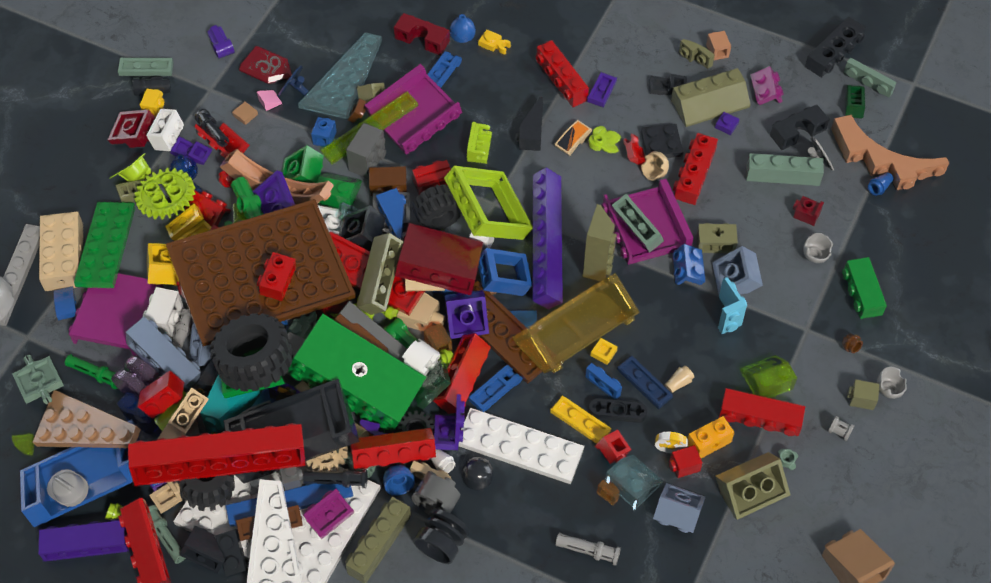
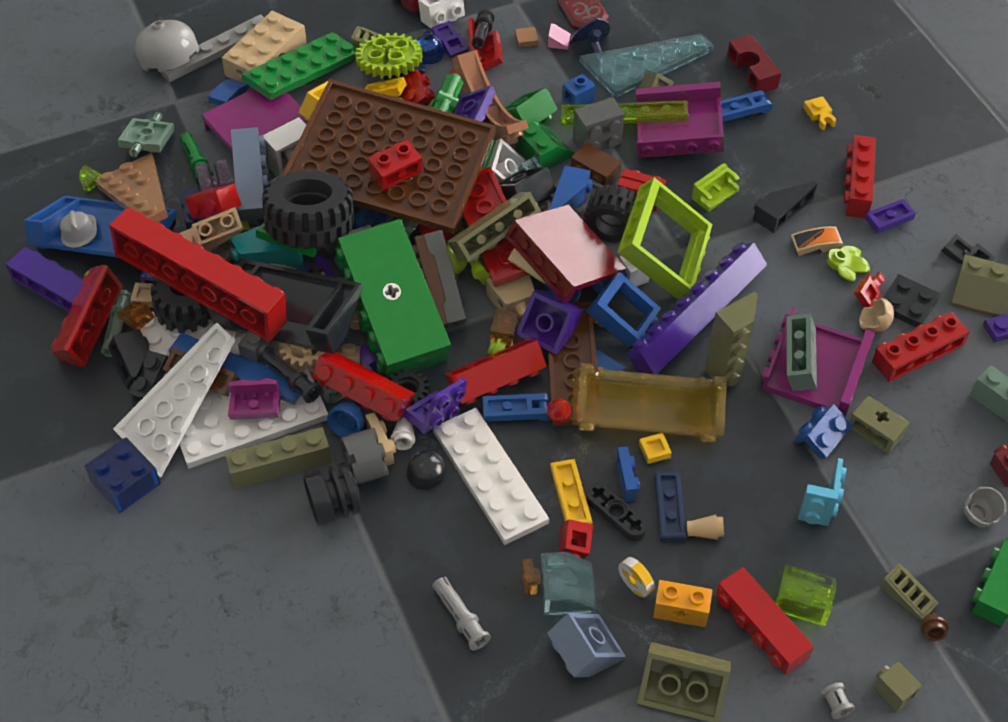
camera: 40 degrees right, 5 degrees down
lime piece [109,153,152,182] -> none
reddish brown plate [348,99,366,123] -> none
green piece [383,318,418,349] -> none
white brick [402,338,440,385] -> none
clear green wing [415,360,451,409] -> none
blue helmet [450,14,476,43] -> none
red brick [669,445,703,478] -> none
sand blue slope [712,246,763,294] -> none
sand green plate [778,449,798,470] -> none
light grey hair [876,366,907,399] -> none
none -> clear orange slope [117,301,154,330]
none -> red plate [547,398,571,423]
none -> olive slope [880,563,939,622]

